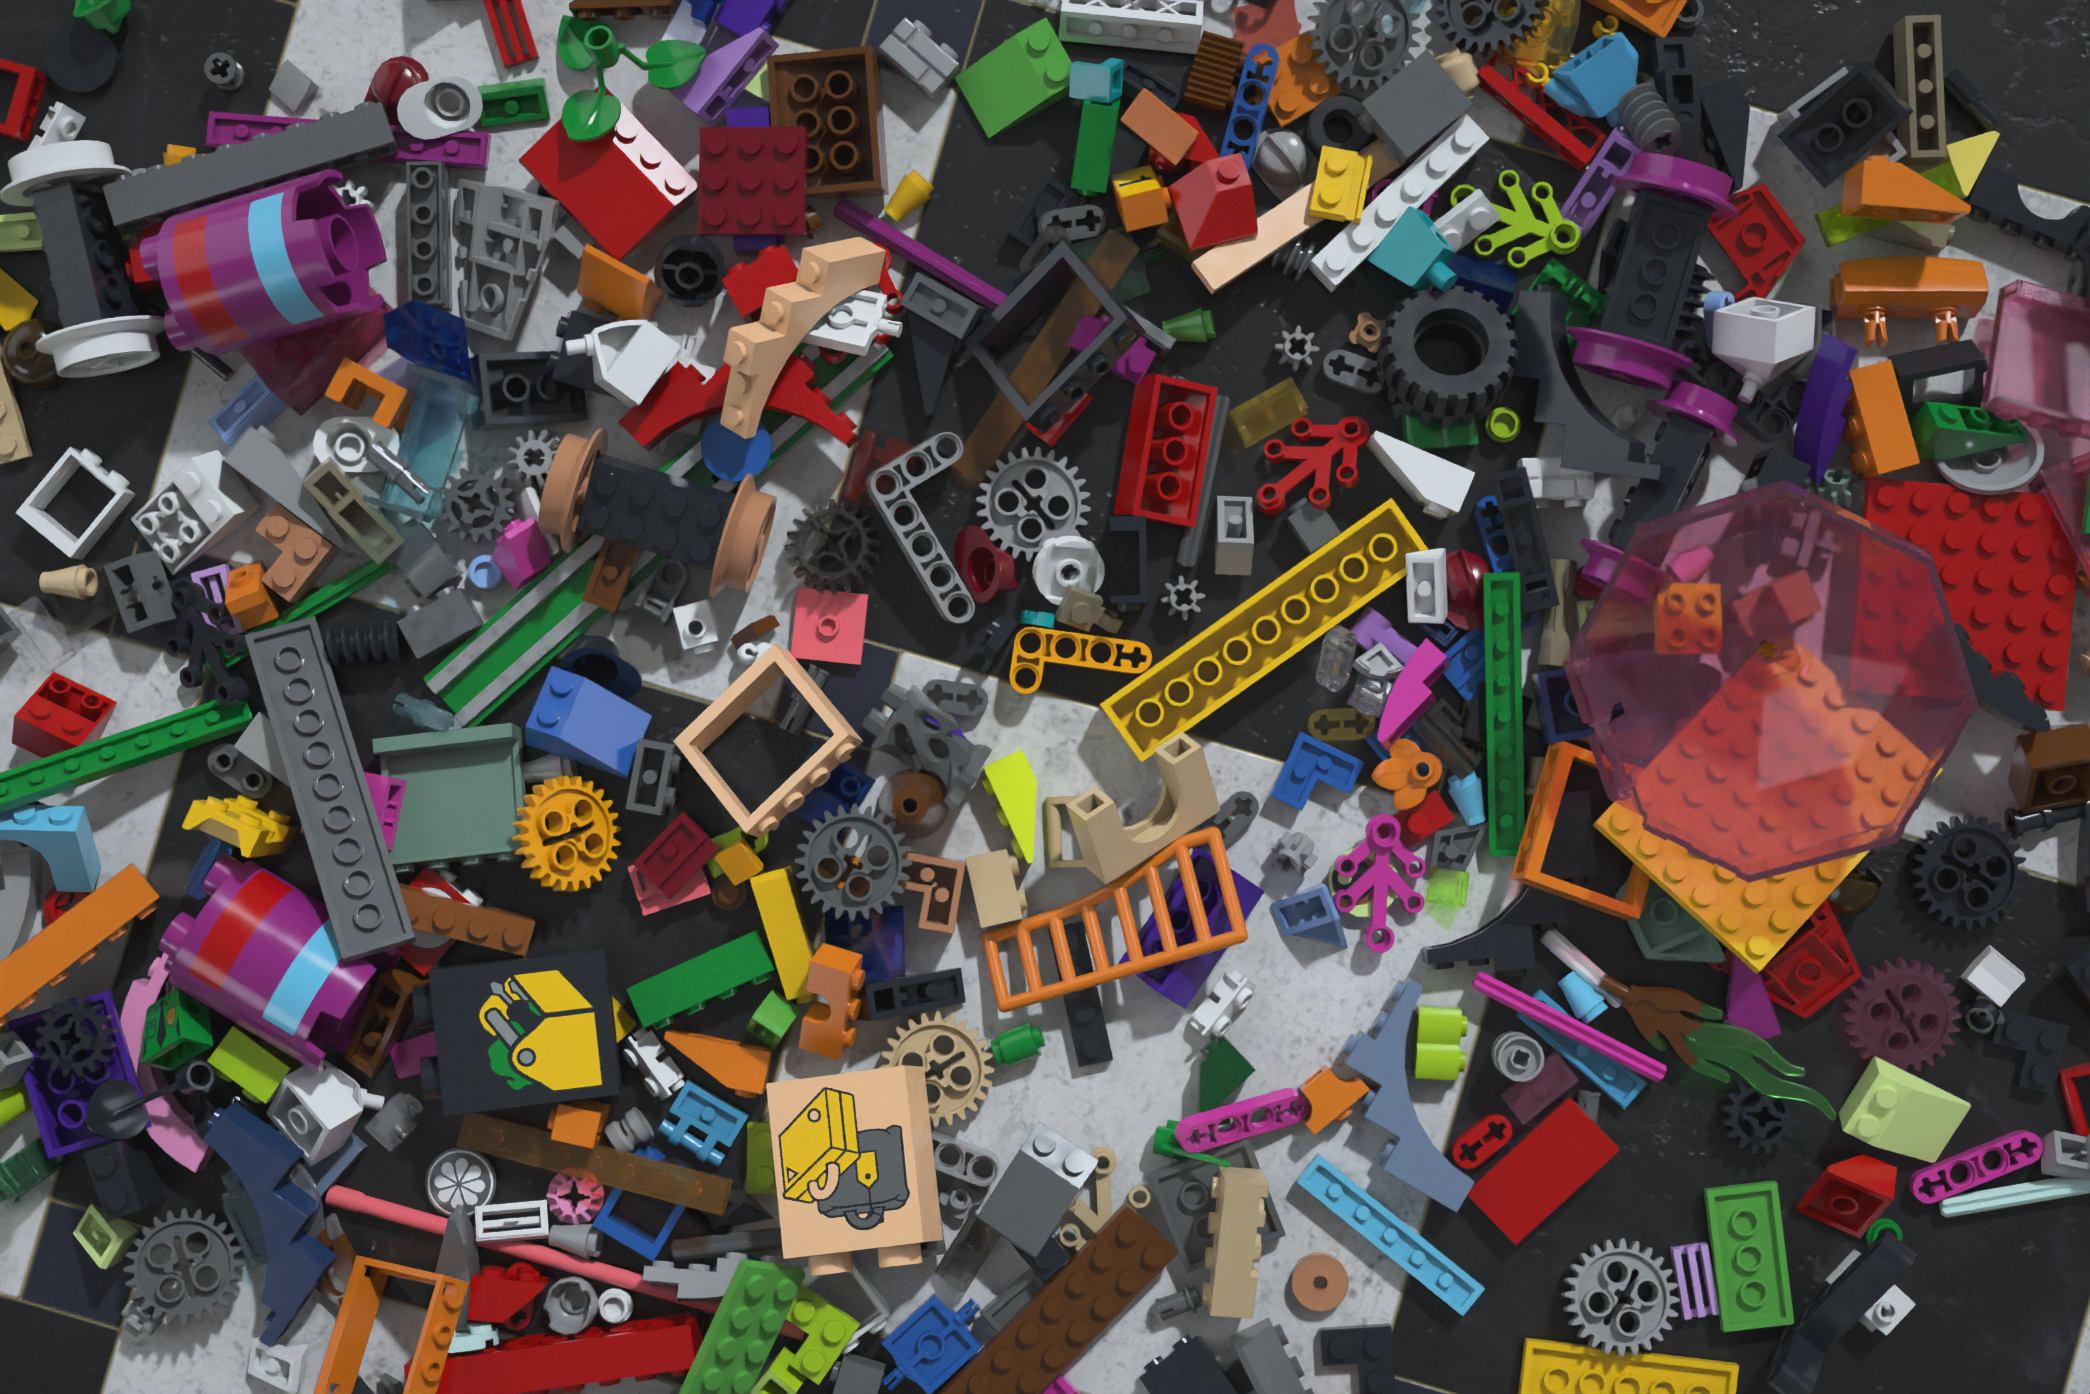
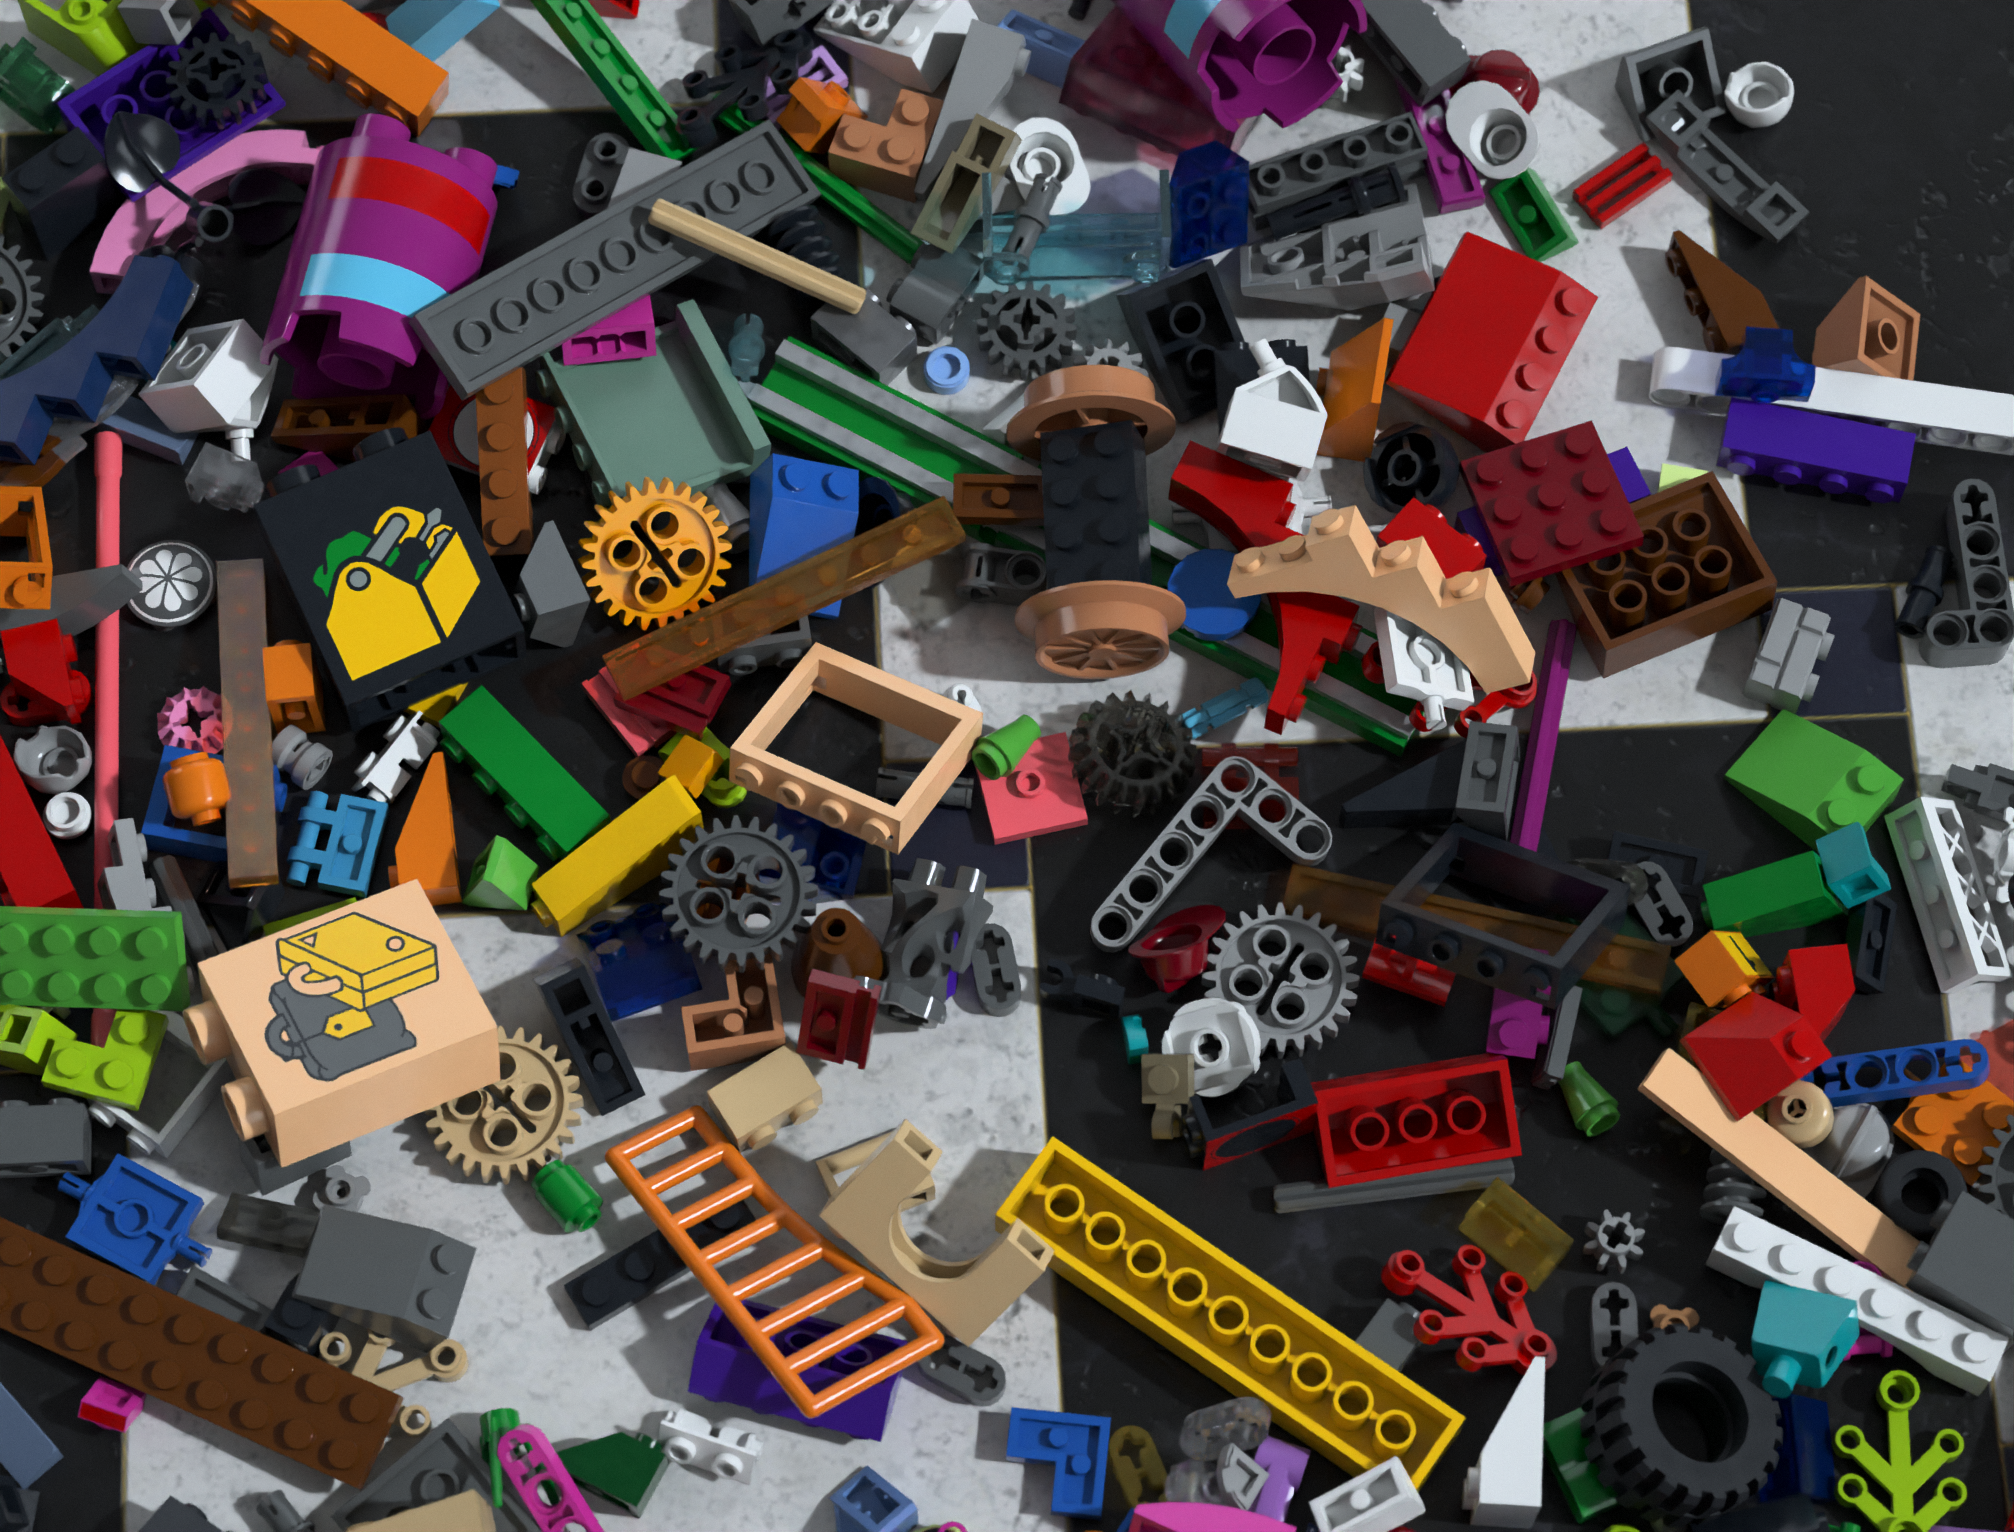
camera: 70 degrees right, 20 degrees down
green torso [140,981,213,1071] -> none
yellow piece [182,795,298,858] -> none
lime brick [207,1024,304,1104] -> none
orange panel [324,357,423,436] -> none
white tile [475,1200,549,1244] -> none
dark pink slope [491,516,551,591] -> none
light grey cone [549,1224,604,1259] -> none
green plant [558,15,706,142] -> none
medium lavender slope [670,27,780,127] -> none
white brick [673,599,722,655] -> none
reddish brown tile [730,615,780,650] -> none
orange arch [799,943,865,1060] -> none
yellow cone [884,169,934,223] -> none
light grey beam [931,1128,999,1186] -> none
neon yellow slope [980,749,1037,864] -> none
light orange beam [1010,627,1152,695] -> none
orange slope [1120,88,1200,166] -> none
light grey gear [1161,576,1205,620] -> none
reddish brown brick [1183,31,1248,116] -> none
light grey slope [1215,496,1254,575] -> none
light grey gear [1271,831,1318,876] -> none
yellow plate [1309,146,1373,225] -> none
white hinge [1434,189,1501,252] -> none
none -> orange head [162,752,233,826]
none -> dark grey slope [510,520,590,648]
none -> clear orange tile [602,496,966,701]
none -> tan axle [648,199,866,314]
none -> dark red plate [796,969,882,1070]
none -> bright green cone [972,714,1041,780]
none -> medium azure axle [1179,677,1269,740]
none -> black pin [1266,162,1408,241]
none -> tan head [1766,1080,1834,1149]

